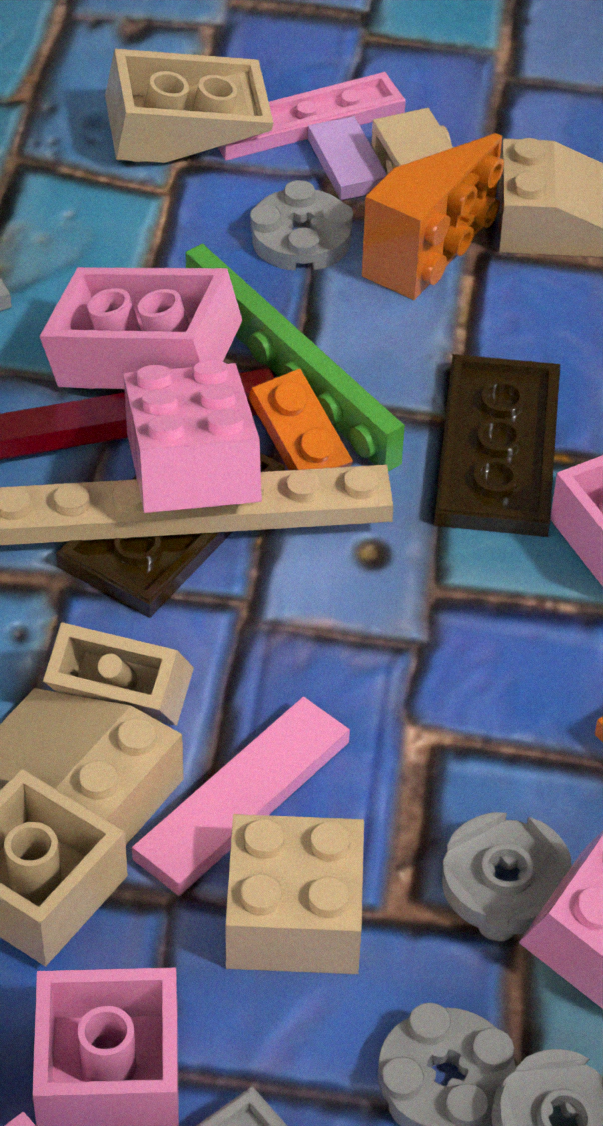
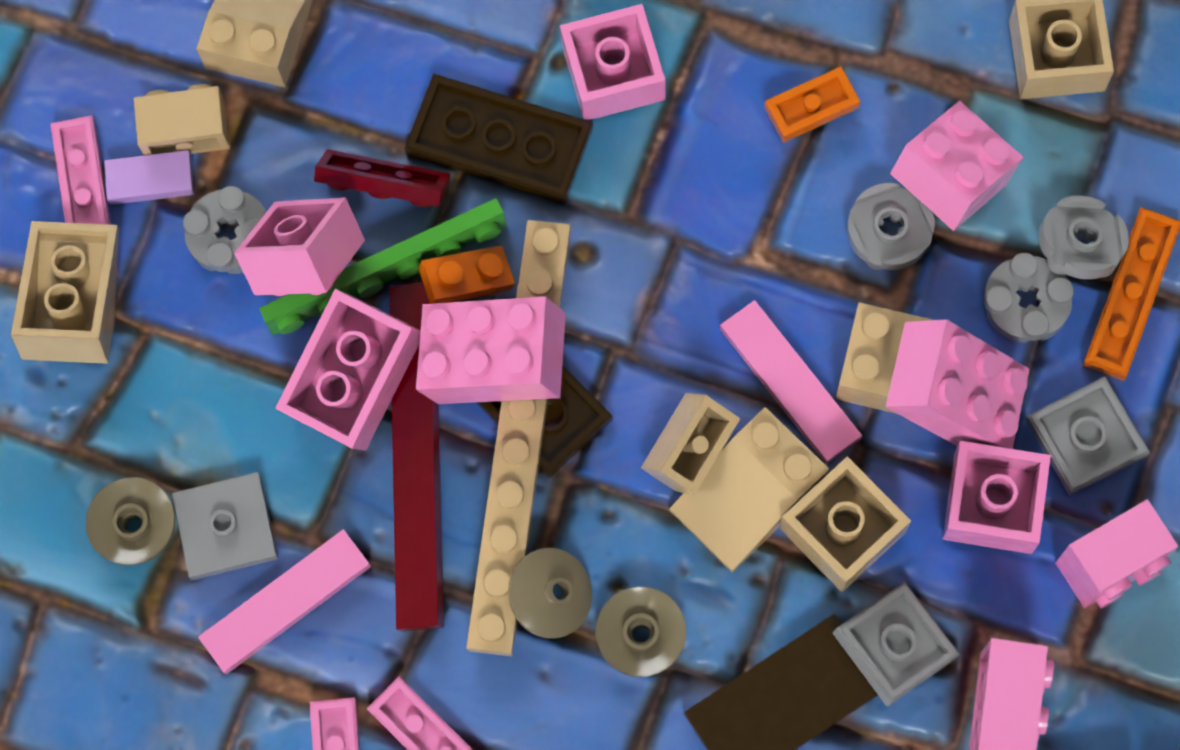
camera: 70 degrees left, 25 degrees up
orange slope [362,133,504,300] -> none
none -> bright pink brick [234,198,365,296]
none -> dark red plate [314,149,451,207]
none -> bright pink brick [886,319,1030,449]

